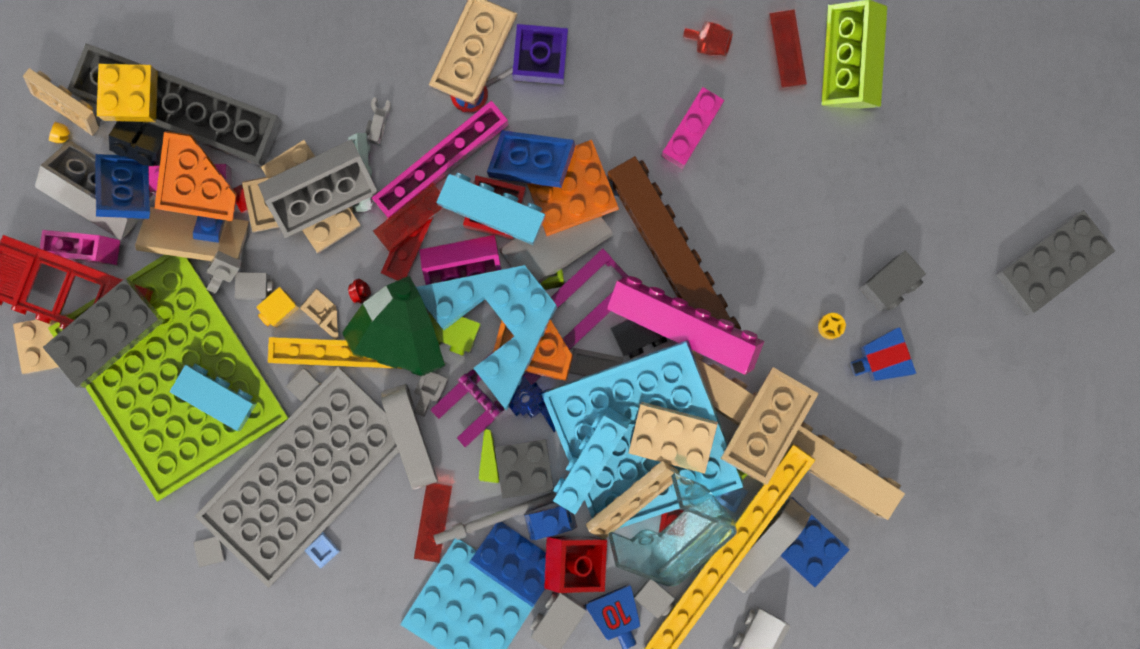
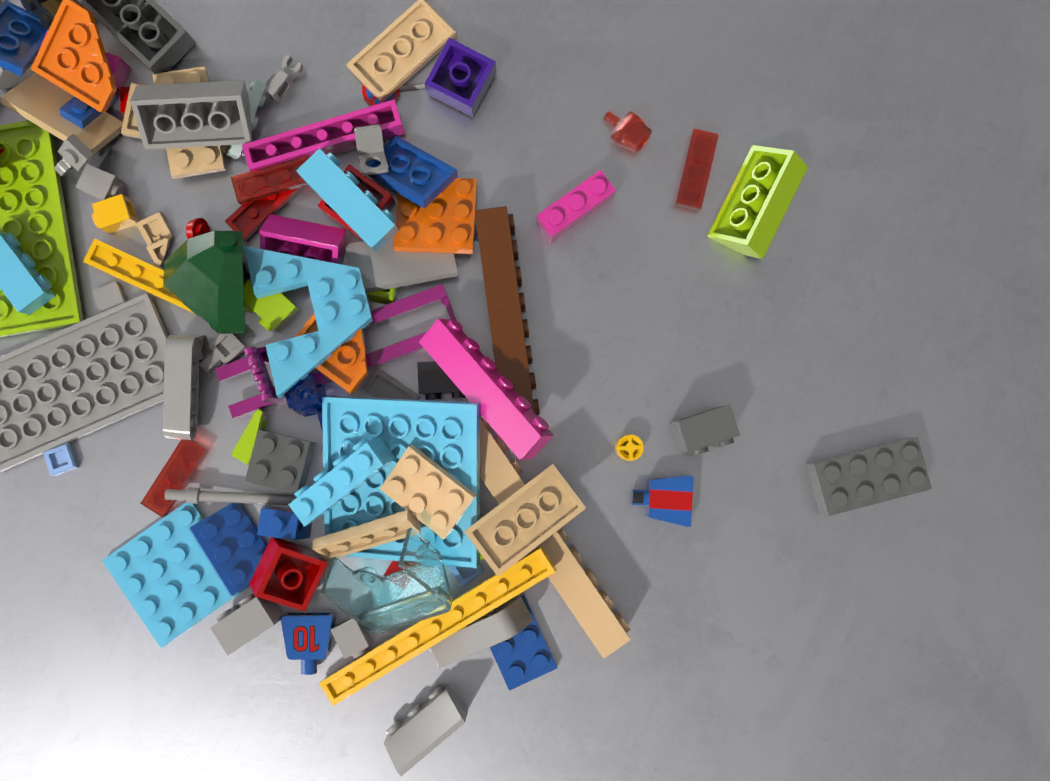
camera: 20 degrees right, 0 degrees up
none -> light grey bracket [354,124,389,176]

